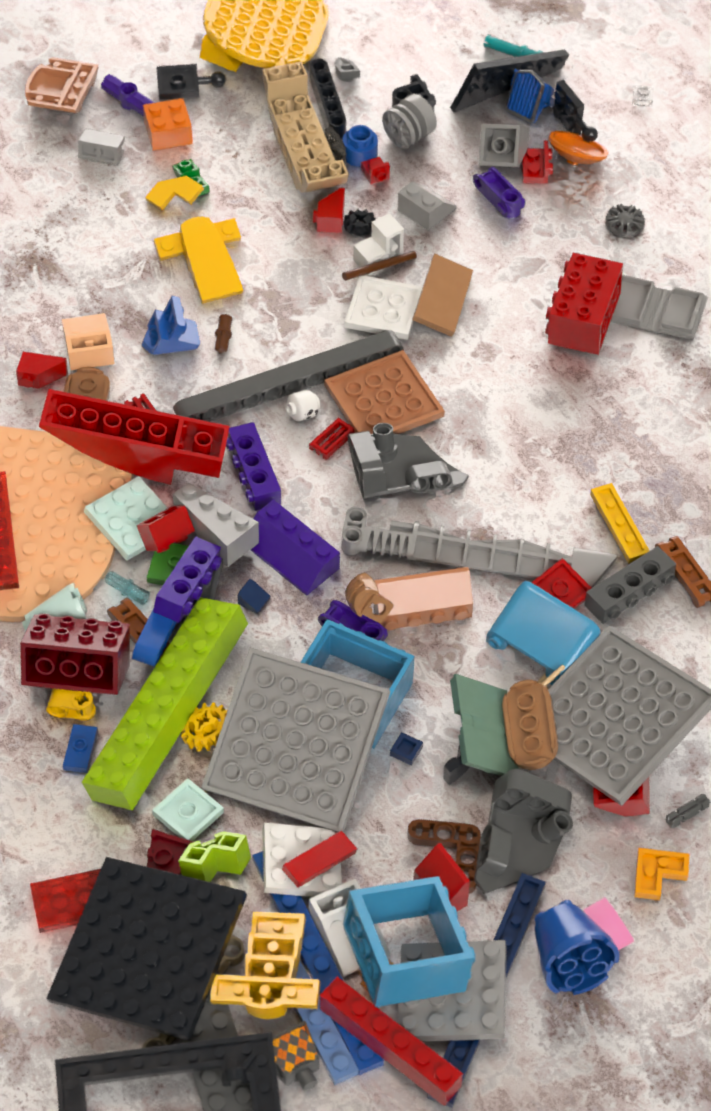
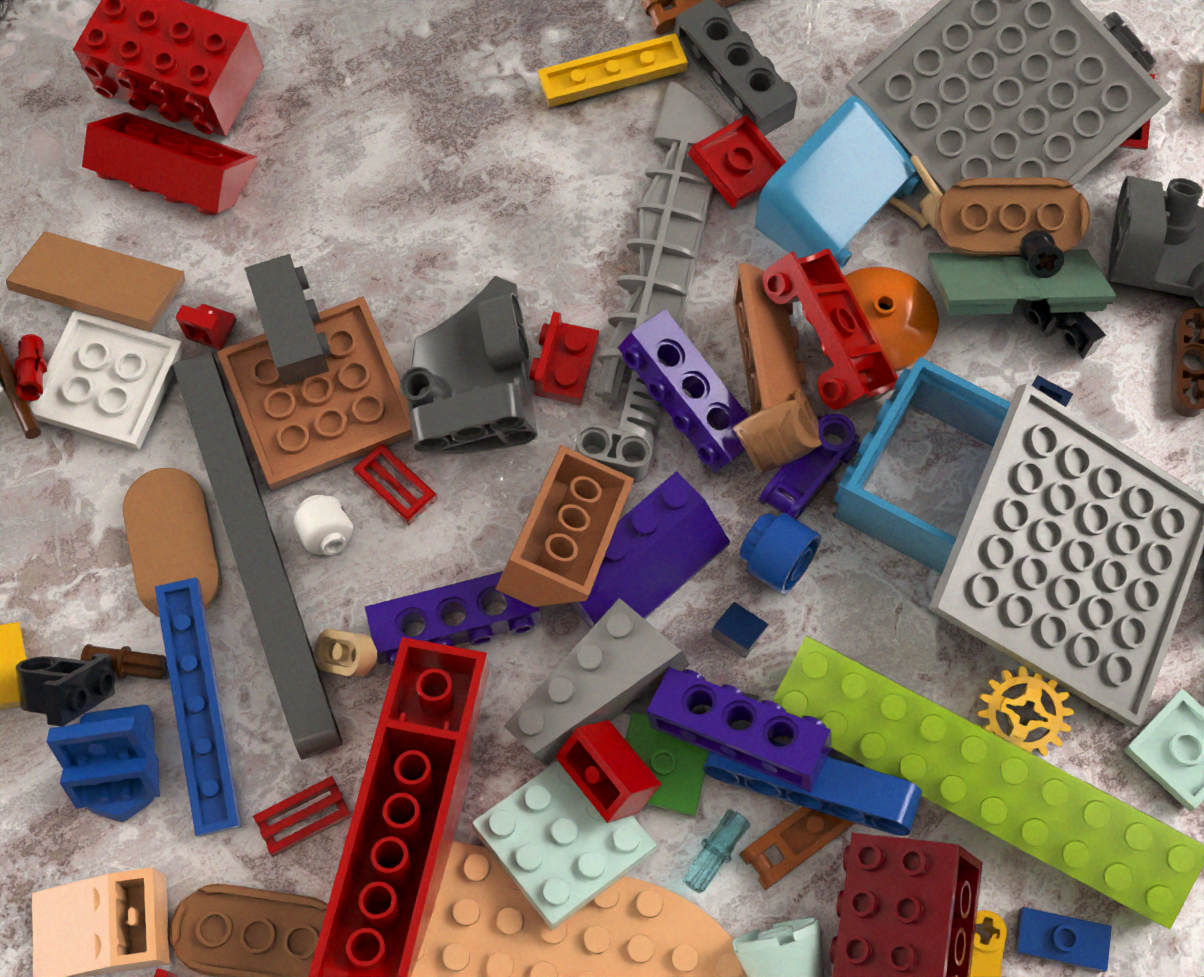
camera: 85 degrees left, 15 degrees up
none -> red pin [14,334,47,401]
none -> black pin [16,653,115,727]
none -> red slope [82,112,258,215]
none -> medium nougat tile [123,468,222,617]
none -> blue plate [155,577,242,837]
none -> red bracket [175,304,237,350]
none -> dark grey brick [245,254,332,385]
none -> tan plate [314,629,377,677]
none -> nougat slope [495,445,634,607]
none -> red bracket [529,311,599,406]
none -> dark purple brick [618,309,749,473]
none -> blue piece [740,513,821,595]
none -> red piece [762,249,898,410]
none -> orange dish [844,266,939,372]
none -> black bush [1019,230,1064,278]

